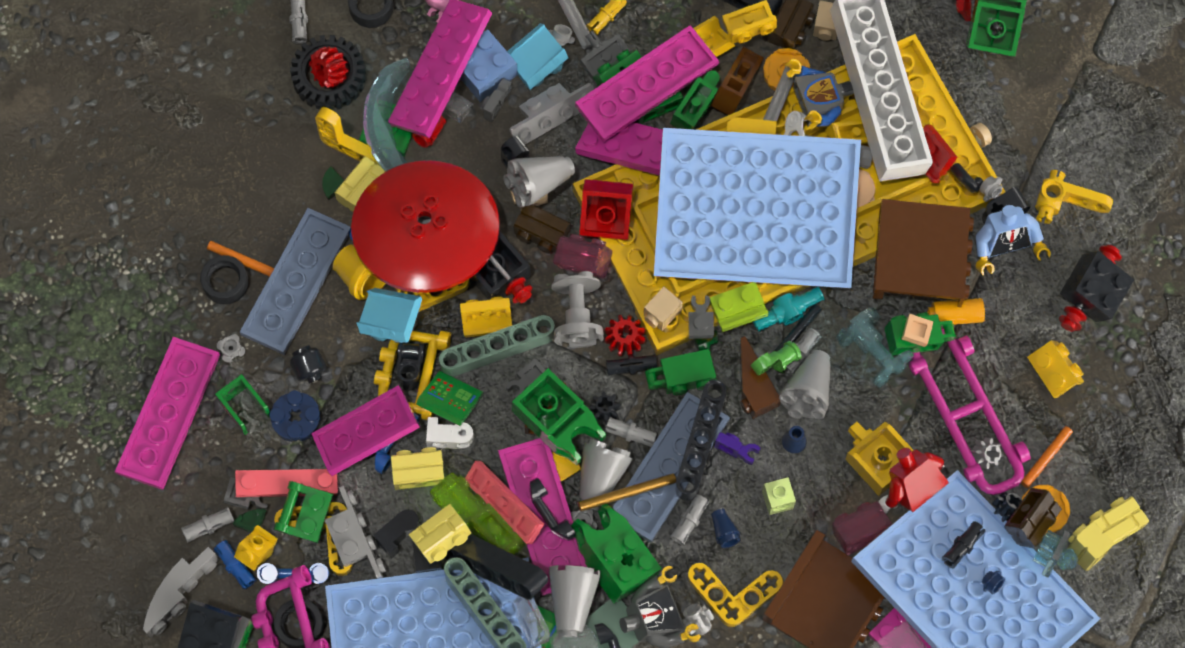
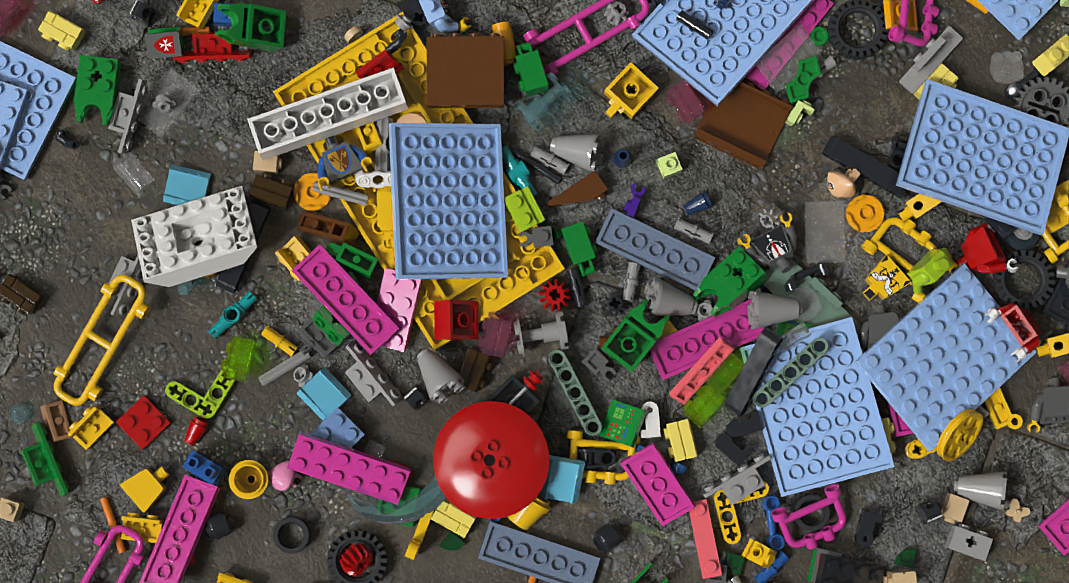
camera: 100 degrees left, 15 degrees up
dark blue plate [270,390,321,442] -> none
green plate [273,481,333,543] -> none
light yellow brick [408,504,472,564] -> none
yellow bracket [460,297,512,338] -> none
dark grey plate [482,78,512,122] -> none
black bar [529,477,576,541] -> none
pearl gold bar [578,473,676,511] -> none
tan brick [644,287,683,331] -> none
black beam [675,379,726,501] -> none
yellow beam [688,563,783,627] -> none
yellow bracket [722,0,777,44] -> none
bright green connector [750,341,802,376] -> none
torso [878,448,949,514] -> none
light nougat plate [901,314,933,347] -> none

